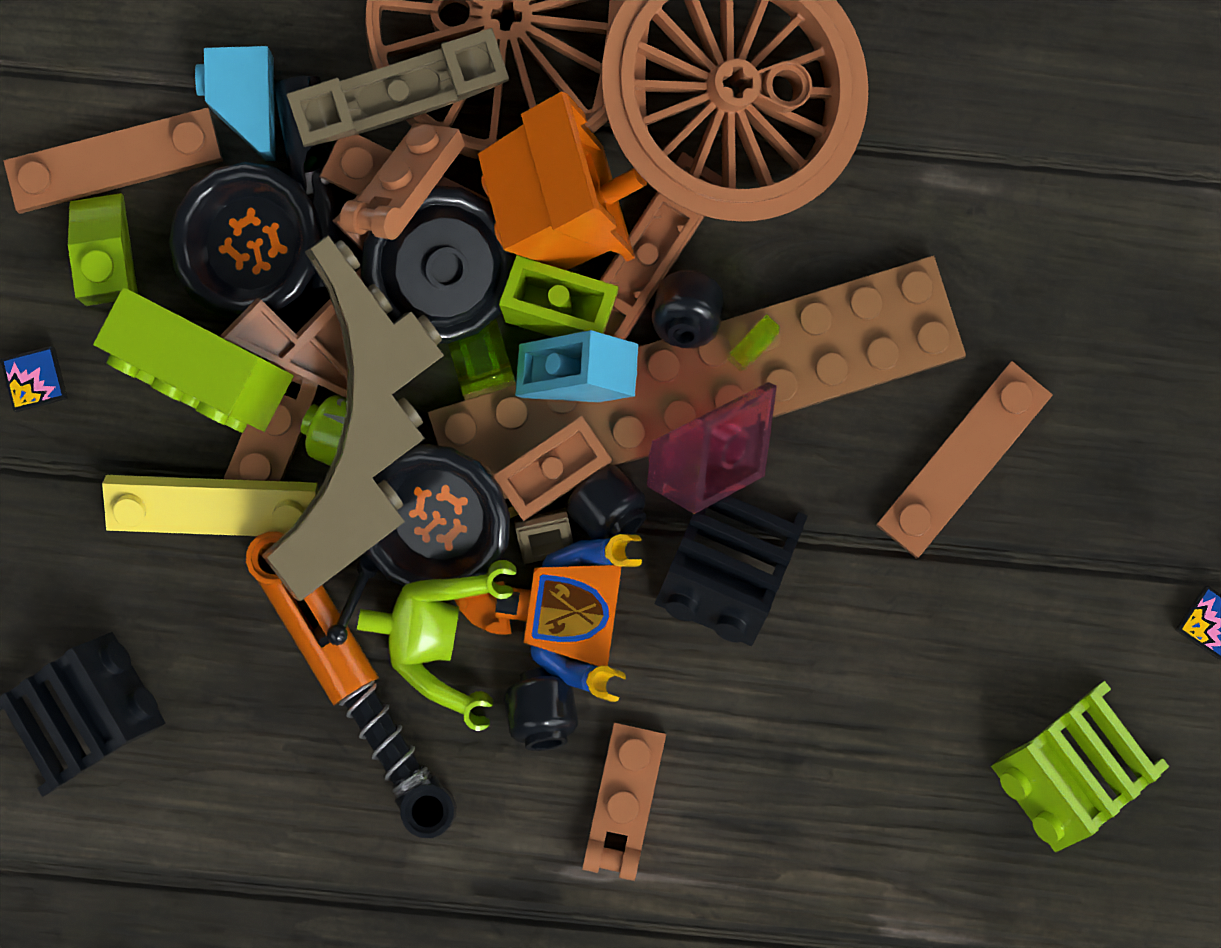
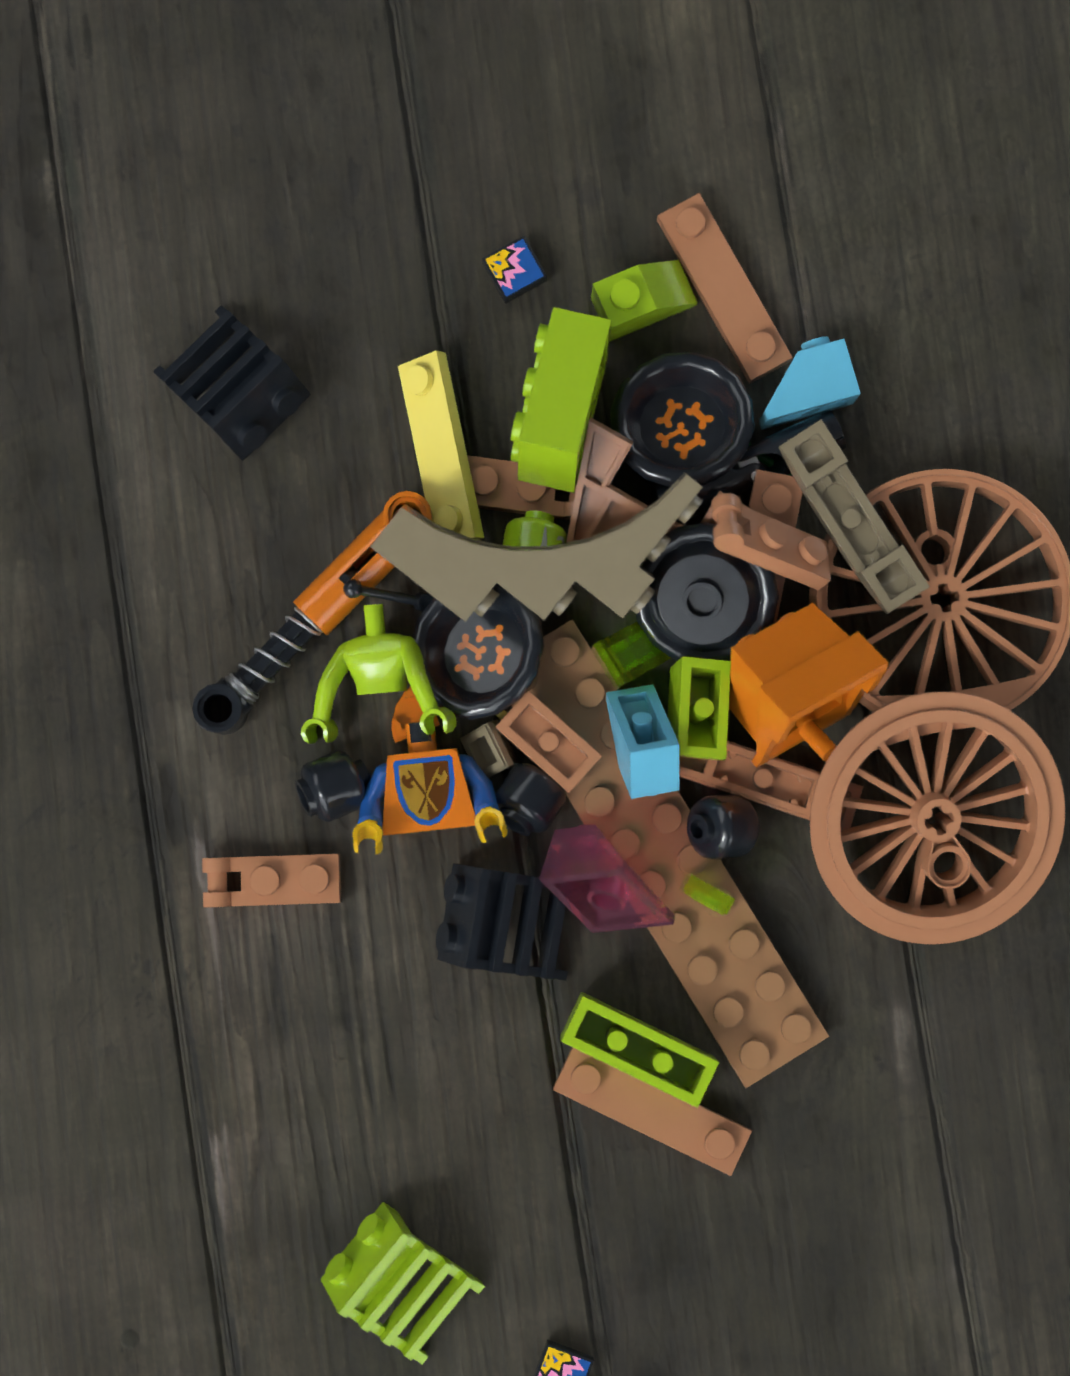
camera: 70 degrees right, 0 degrees up
none -> lime brick [560,992,719,1108]

